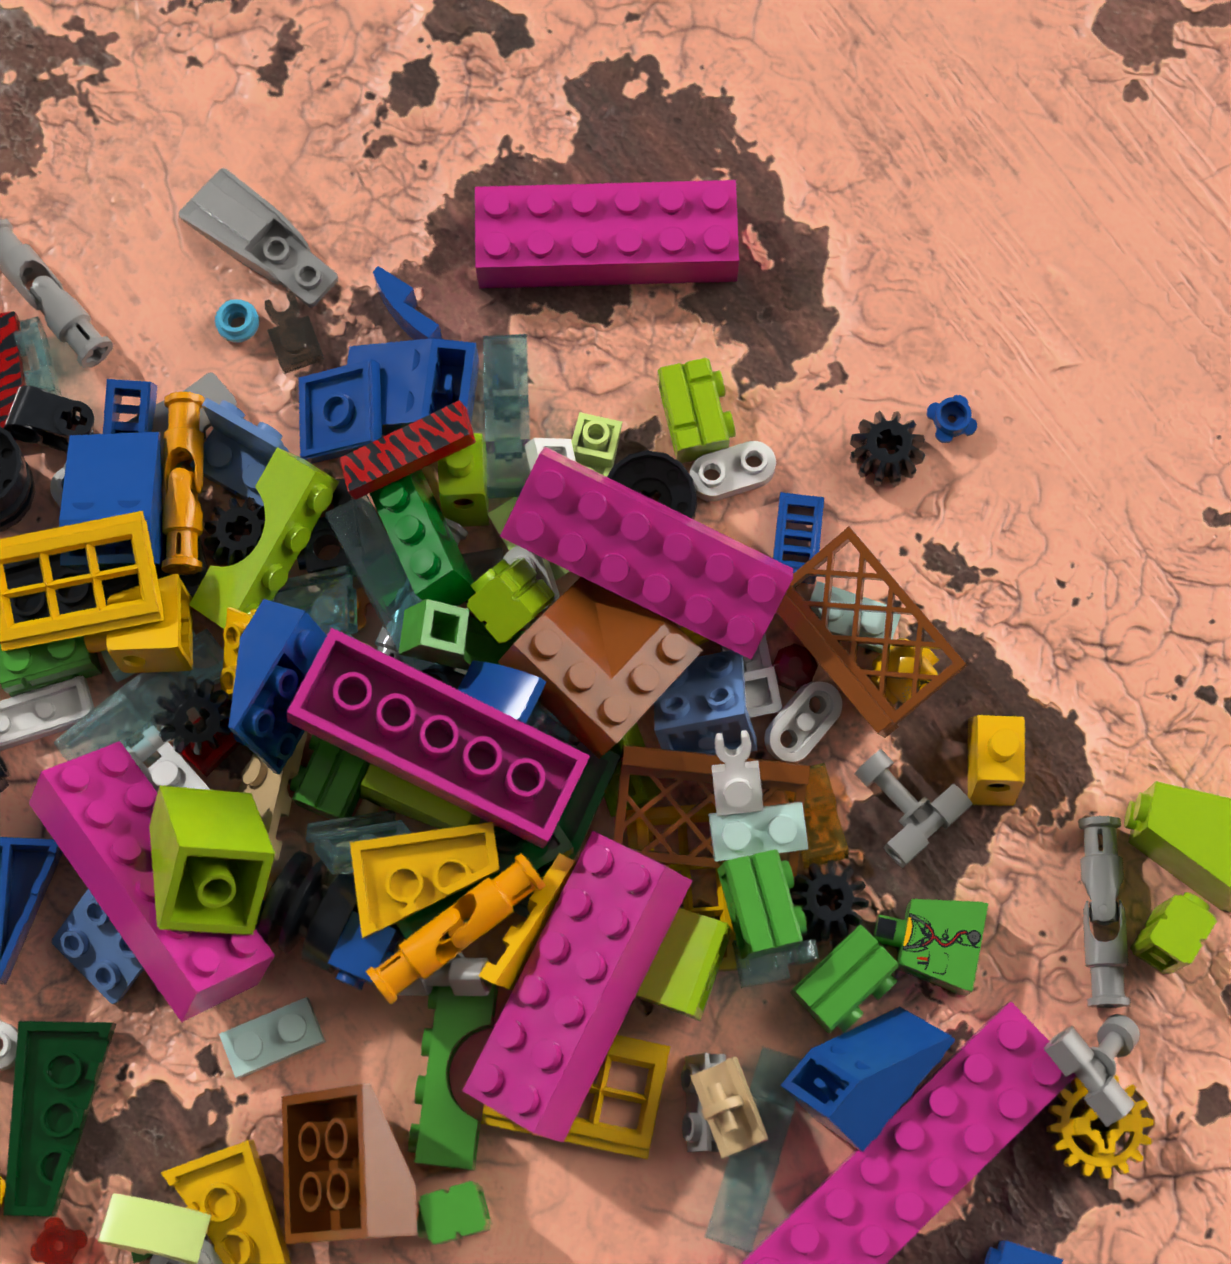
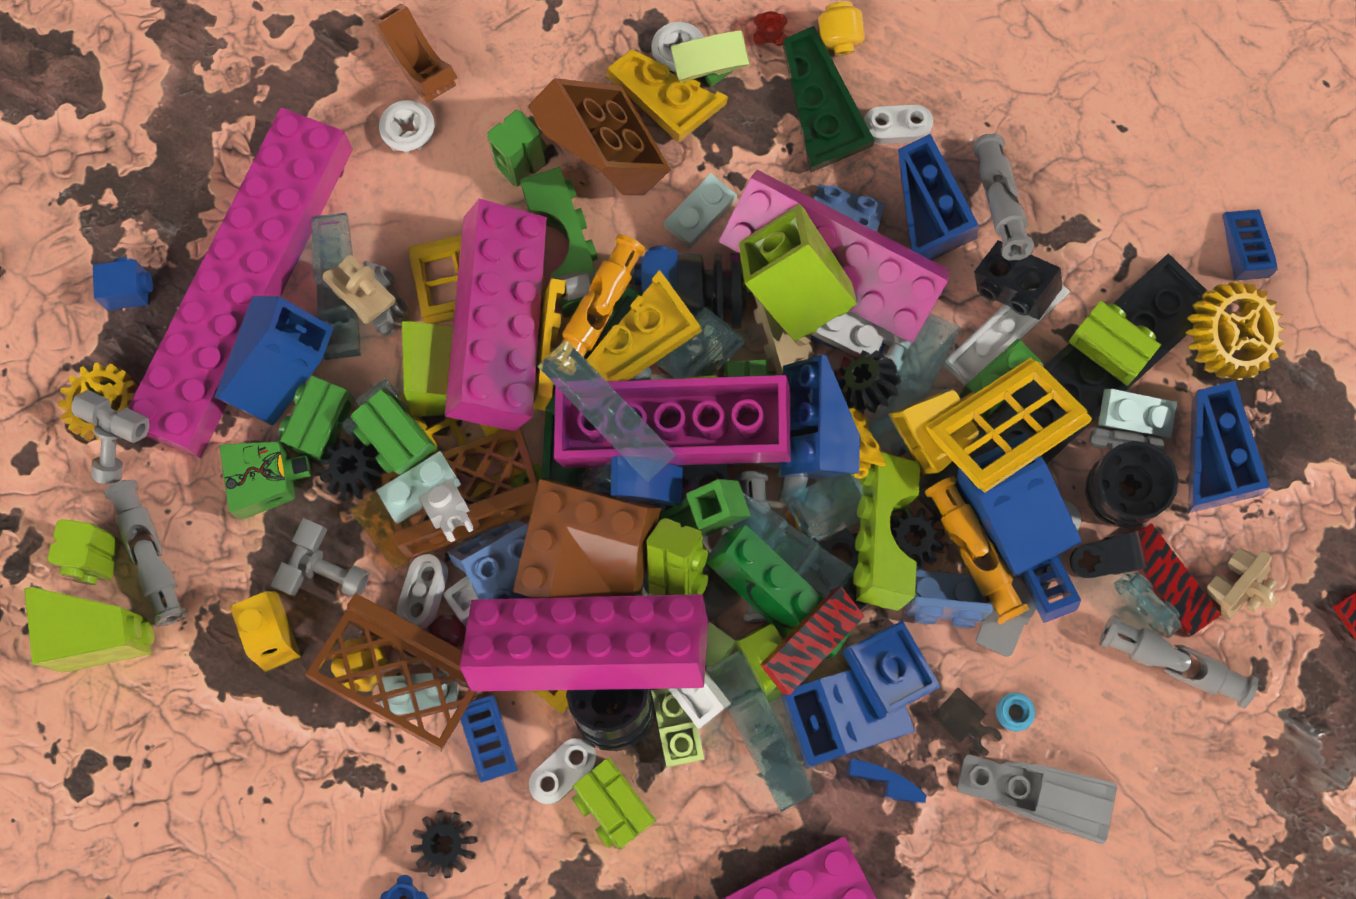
camera: 155 degrees right, 0 degrees up
none -> clear light blue slope [537,340,676,482]

